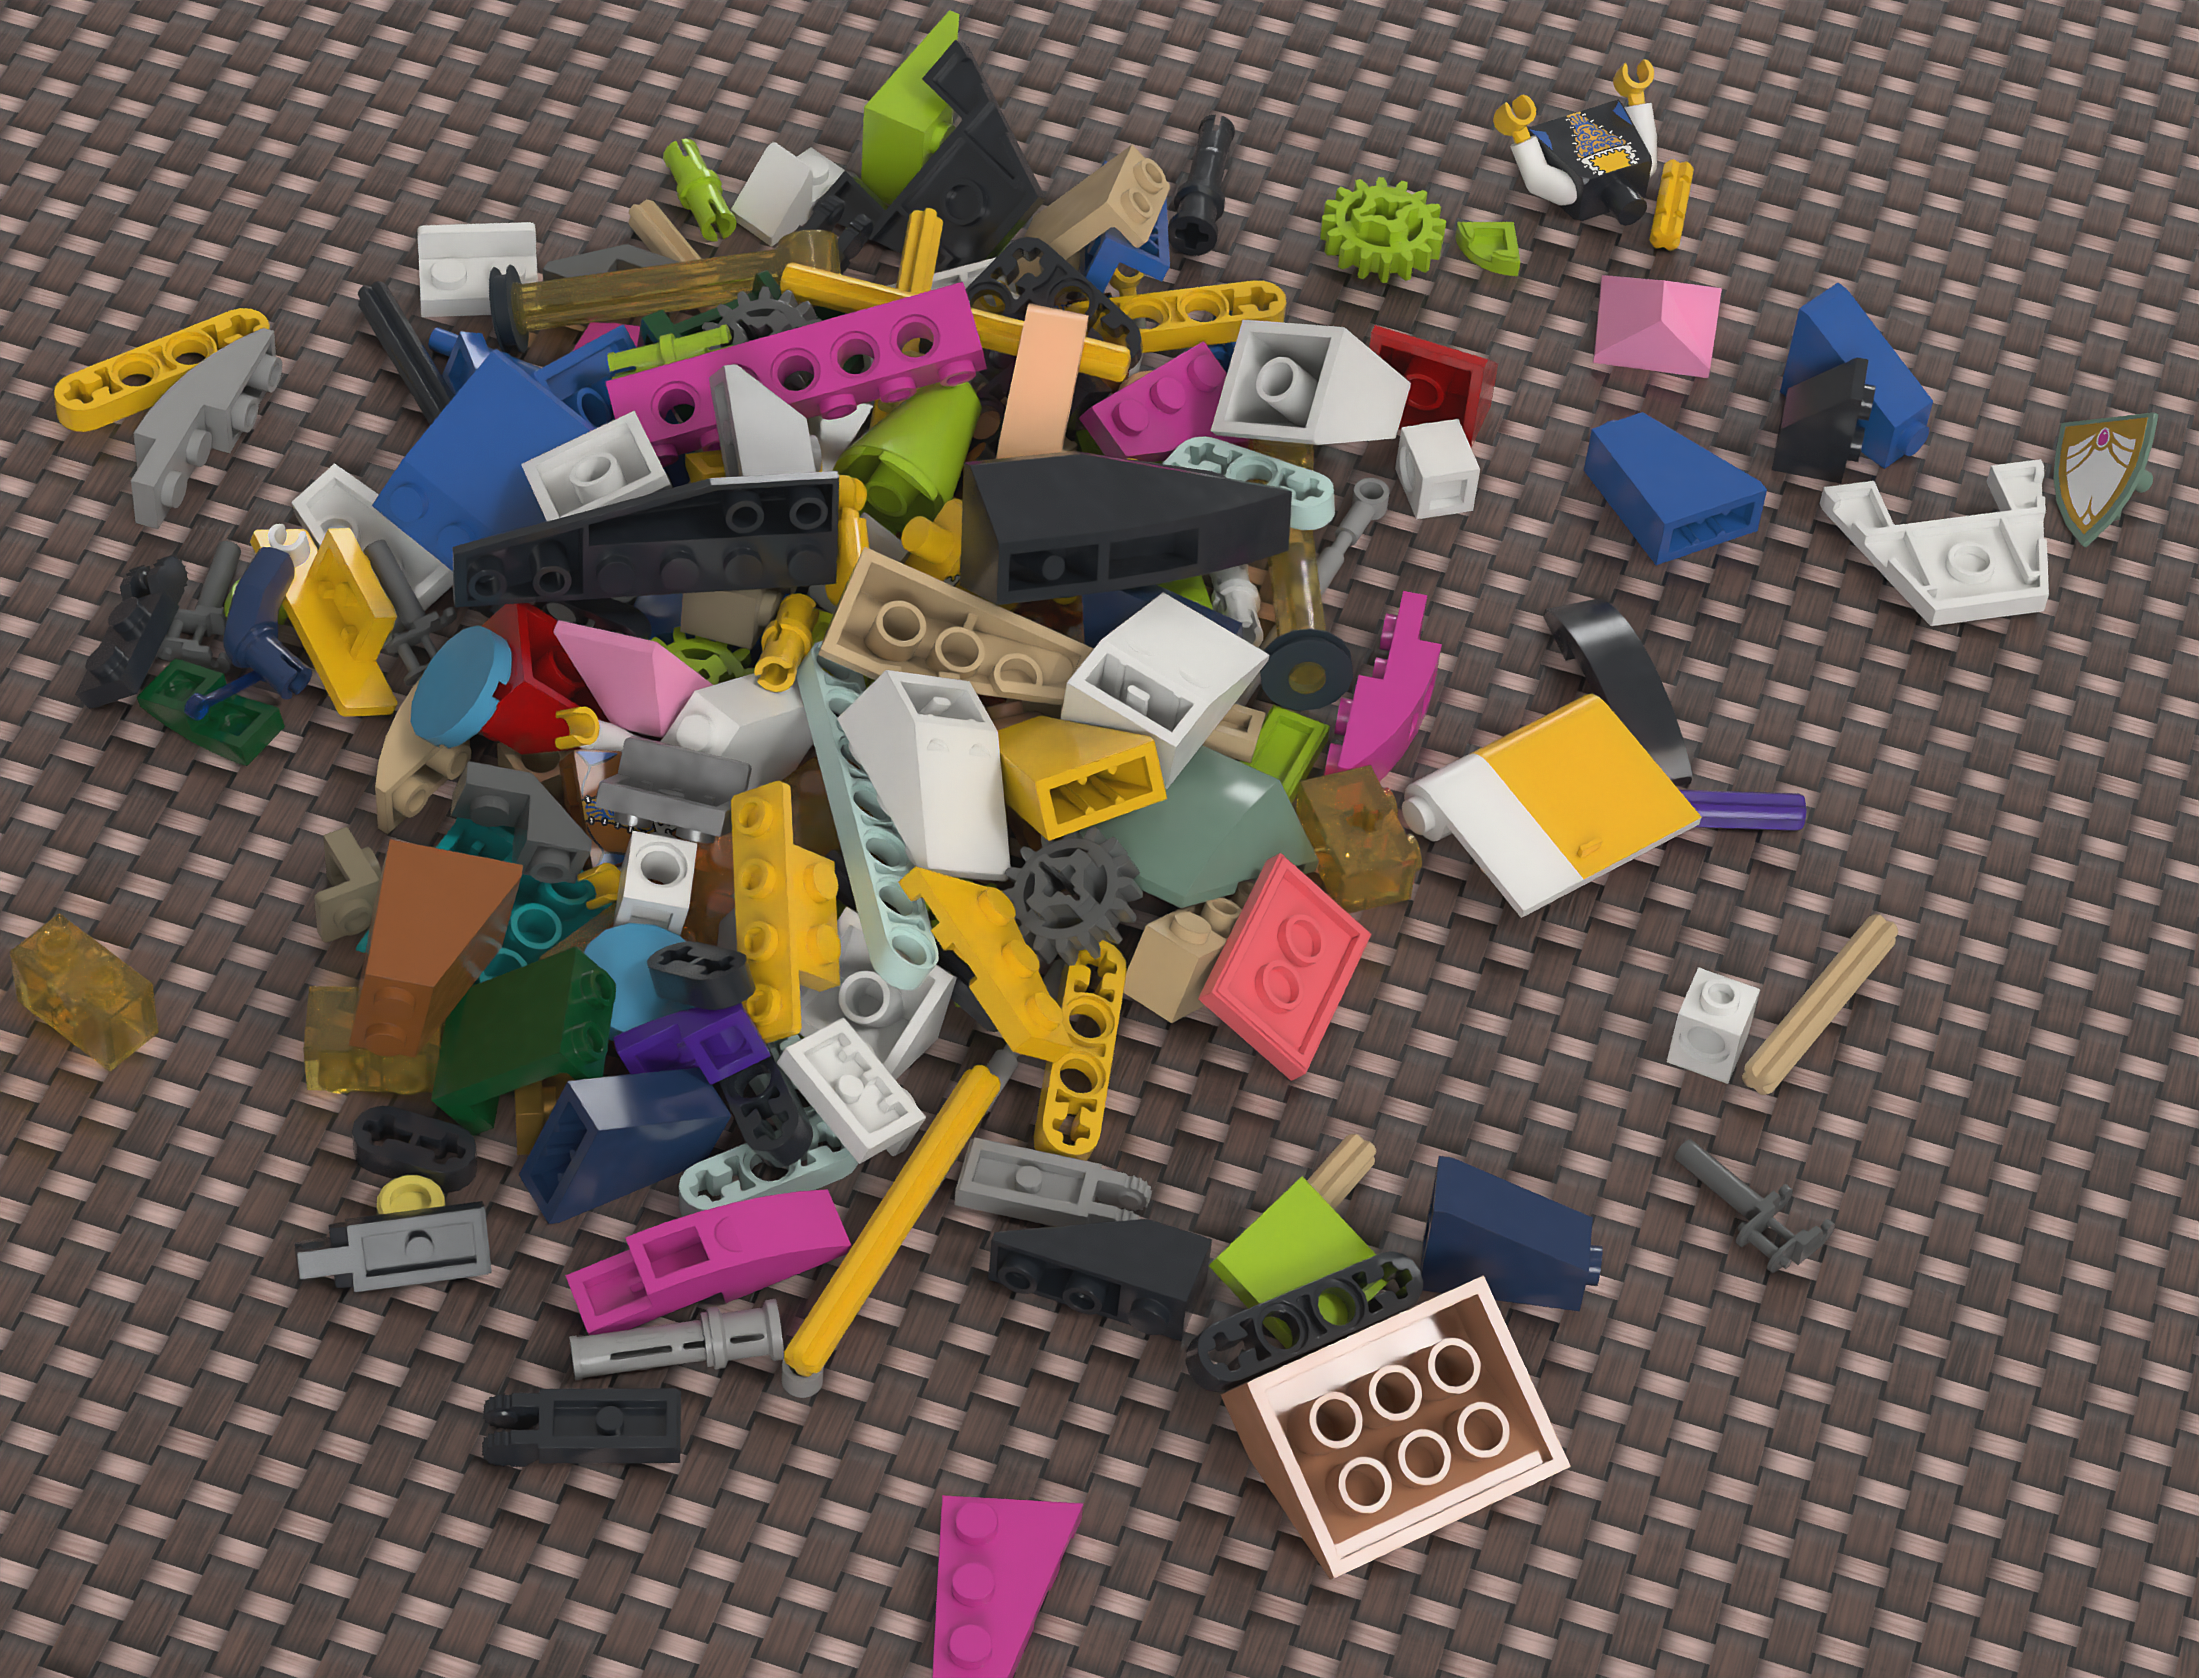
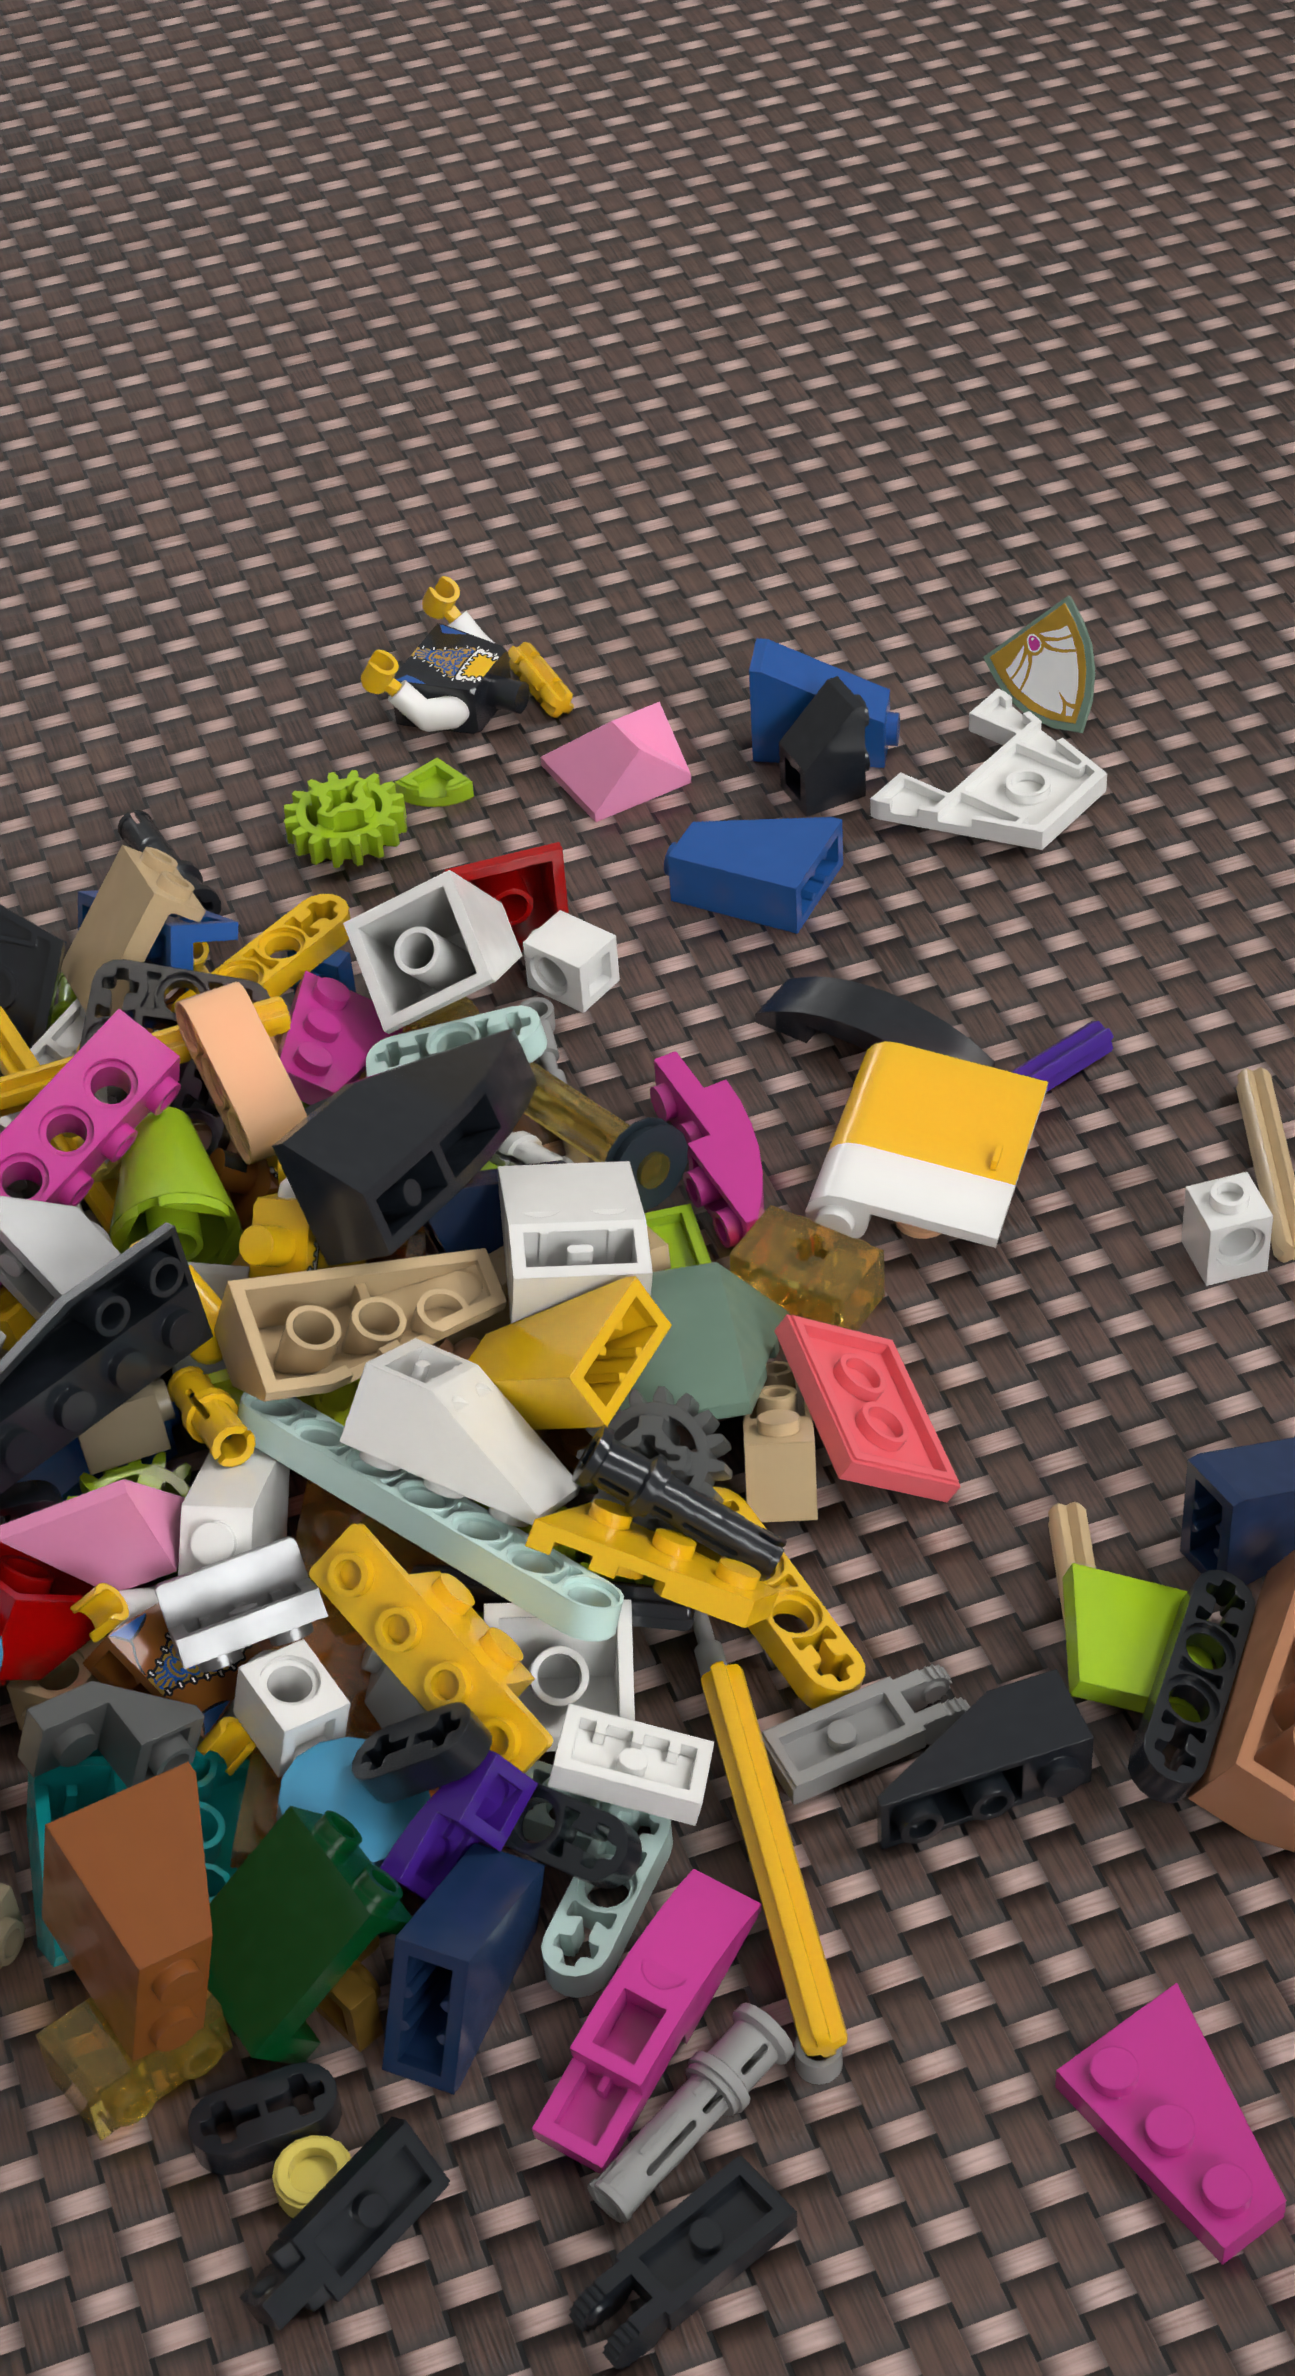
camera: 30 degrees left, 5 degrees down
none -> black pin [572,1425,787,1580]

